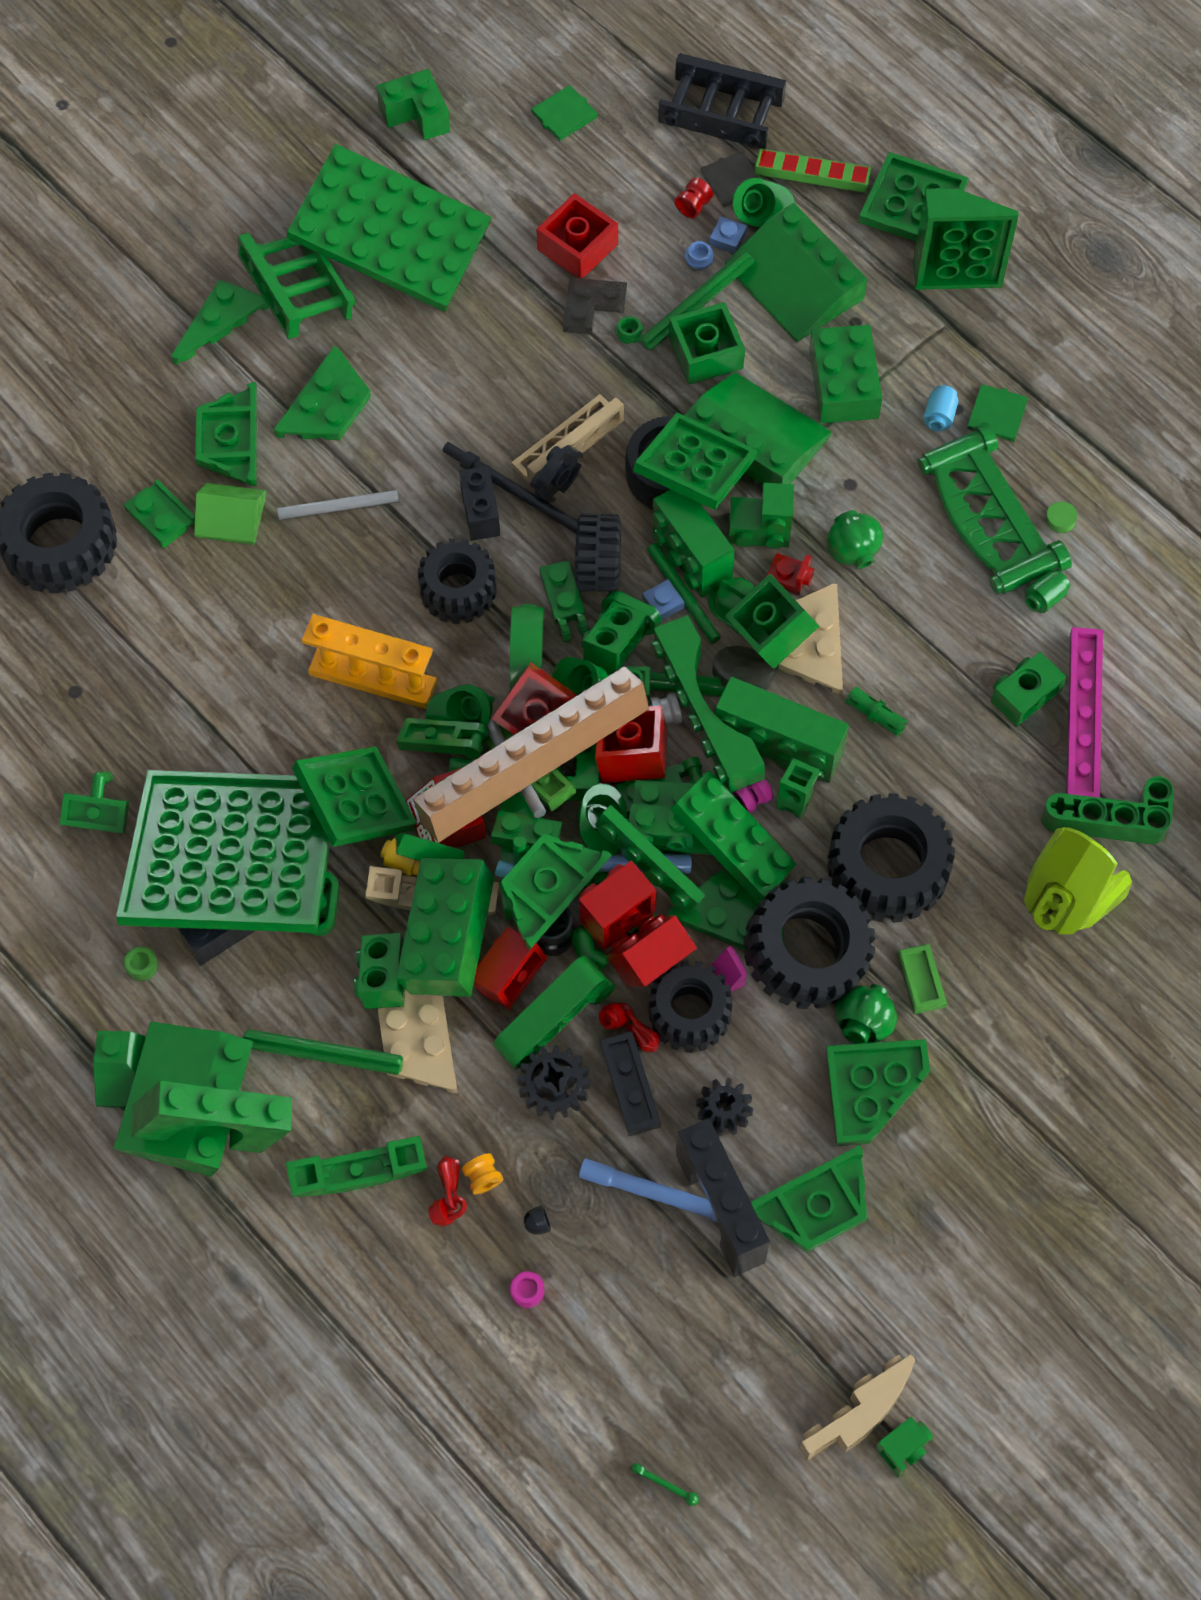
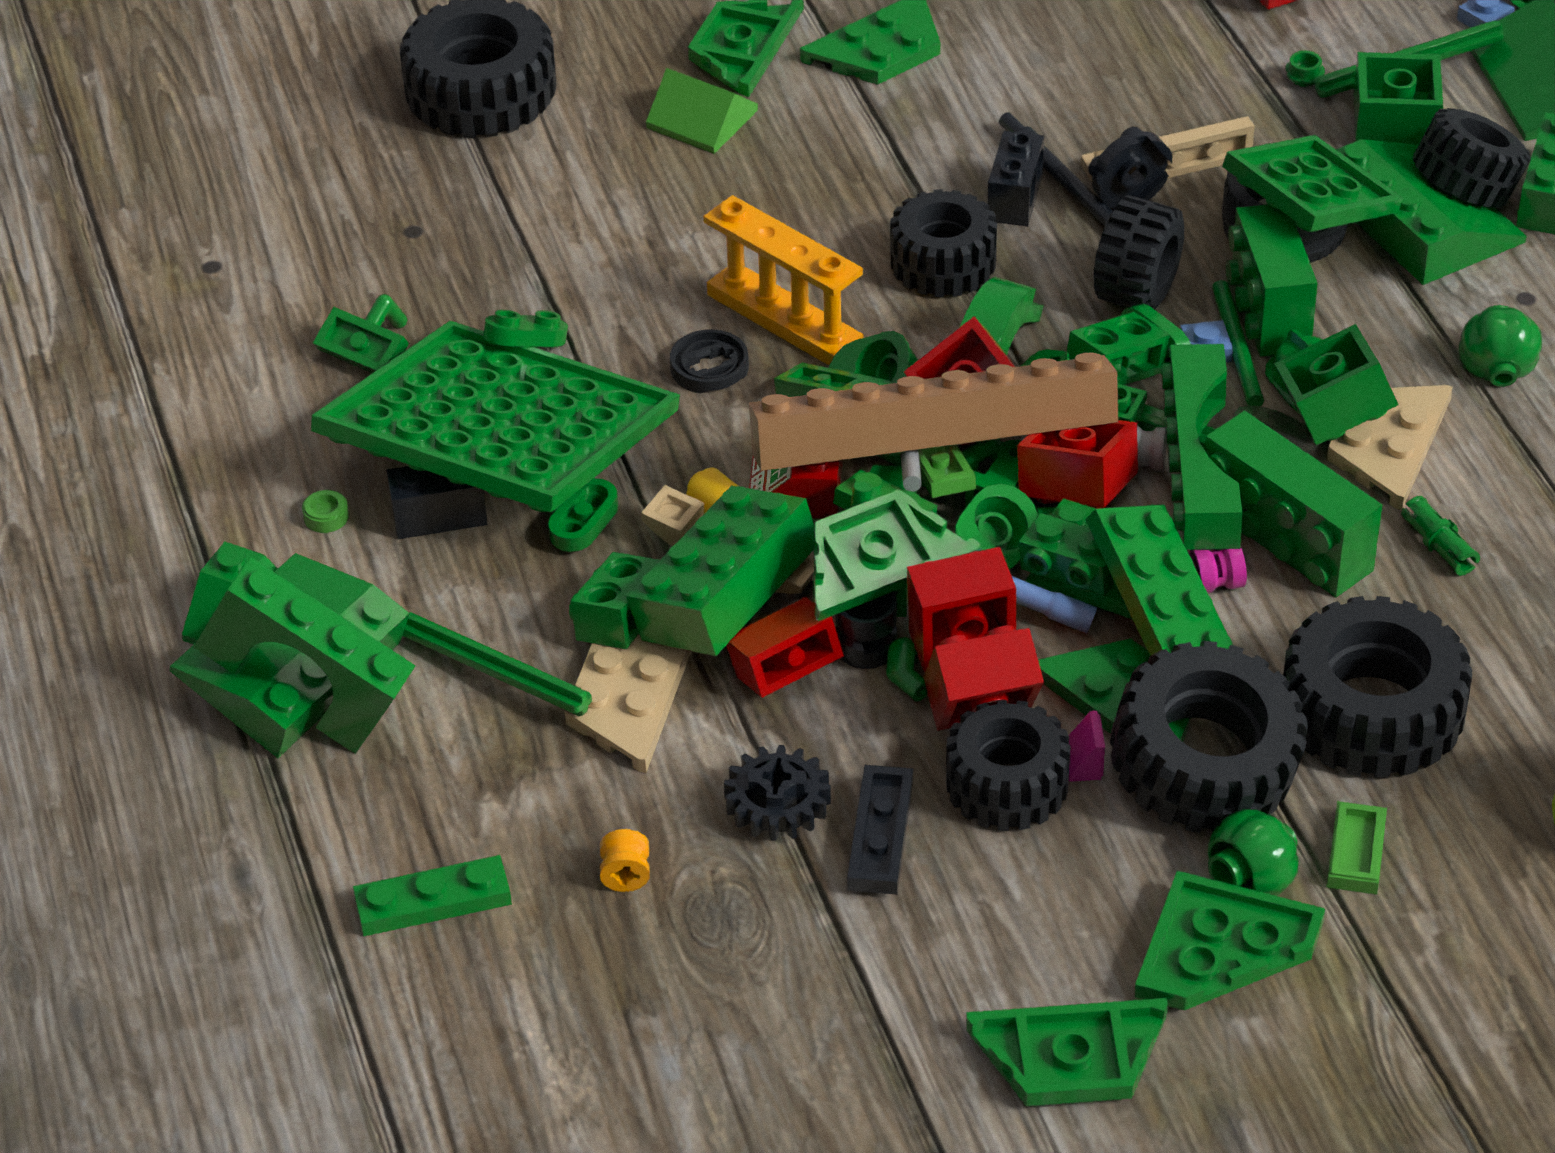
camera: 25 degrees right, 20 degrees down
green plate [124,479,195,549] -> none
light grey bar [277,490,399,520] -> none
green slope [286,1136,427,1197] -> none
green plate [292,746,417,847] -> none
green slope [395,833,465,861] -> none
red piece [428,1156,467,1227] -> none
green beam [493,956,616,1070] -> none
dark pink tile [510,1271,545,1308] -> none
black hinge [524,1205,551,1235] -> none
green hinge [539,560,589,642] -> none
clear smoke plate [563,277,627,335] -> none
medium blue piece [579,1158,717,1222] -> none
green plate [595,805,705,915] -> none
red piece [598,1002,660,1053] -> none
black arch [676,1118,770,1277] -> none
medium blue plate [685,241,714,269] -> none
black gear [696,1077,753,1136] -> none
green brick [729,483,794,549] -> none
red bracket [766,553,815,595] -> none
green leg [777,758,820,819] -> none
none -> green plate [353,855,512,937]
none -> green plate [483,310,568,347]
none -> black piece [670,329,749,393]
none -> black tyre [1412,108,1531,208]

